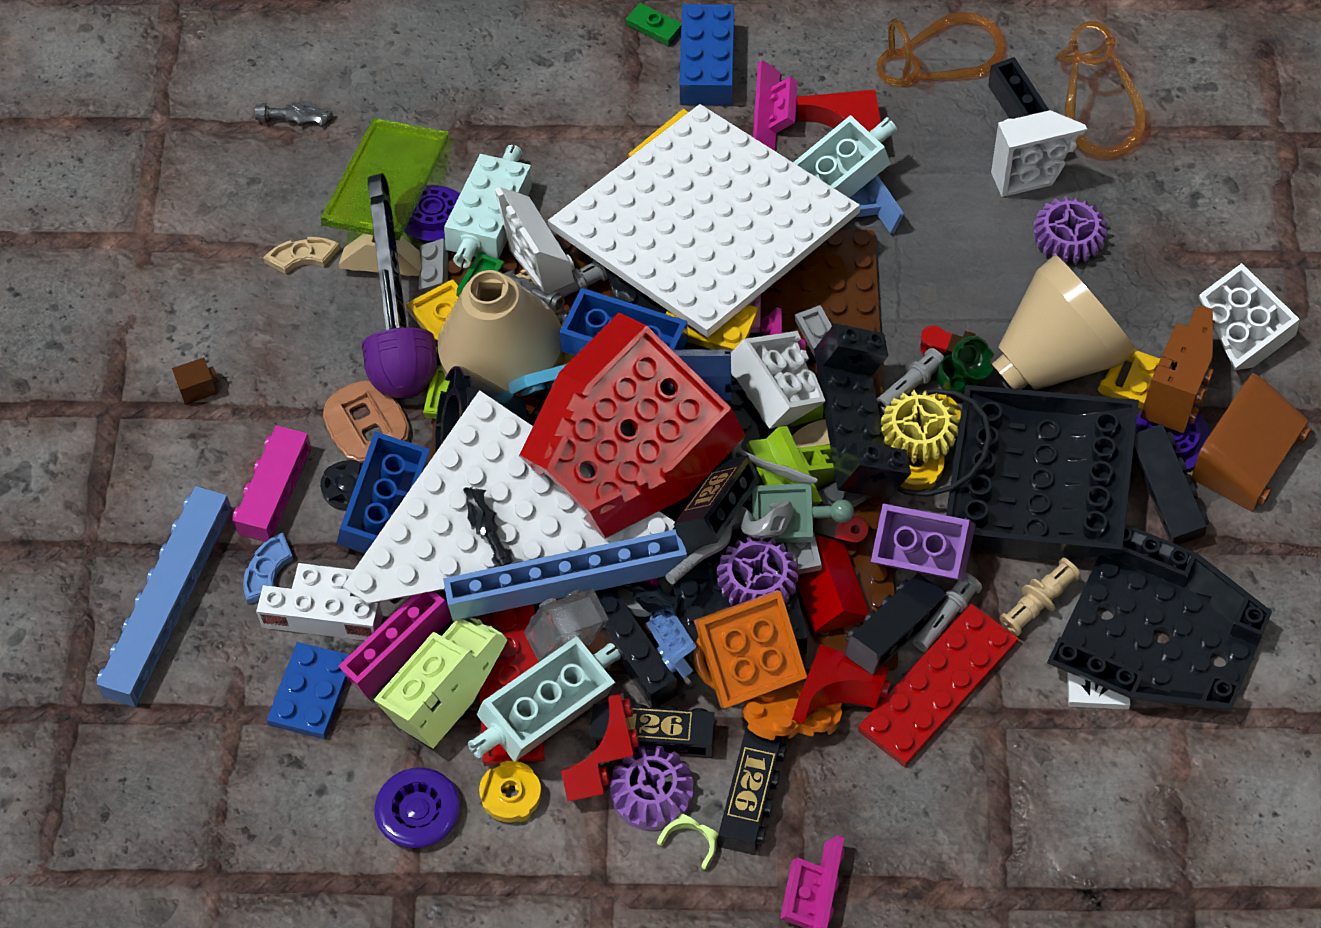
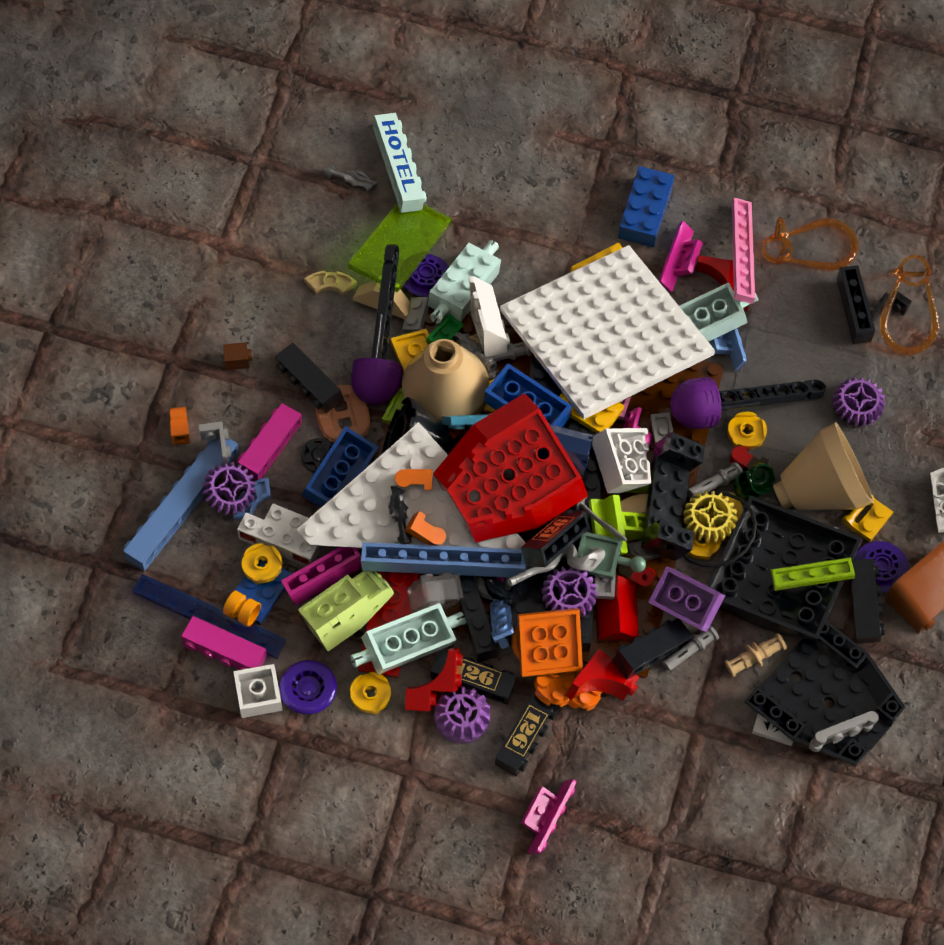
camera: 10 degrees right, 5 degrees up
green plate [626,3,682,46] -> none
yellowish green cap [657,813,718,870] -> none
red plate [858,604,1018,767] -> none
white wedge [991,110,1087,197] -> none
dark orange piece [1140,305,1215,433] -> none
none -> clear blue plate [132,574,286,659]
none -> orange leg [170,407,190,445]
none -> dark pink brick [181,616,267,670]
none -> light grey bracket [199,421,231,465]
none -> medium lavender gear [202,462,256,515]
none -> light orange wheel [223,590,261,627]
none -> white brick [233,664,282,718]
none -> yellow plate [242,543,282,584]
none -> black brick [275,343,344,413]
none -> light aqua brick [373,113,426,213]
none -> orange leg [395,469,433,491]
none -> orange leg [404,511,446,546]
none -> piece [671,377,826,429]
none -> yellow plate [727,412,767,450]
none -> bright pink plate [731,198,755,304]
none -> lime tile [770,557,855,591]
none -> light grey plate [809,711,878,752]
none -> black bracket [870,288,912,322]

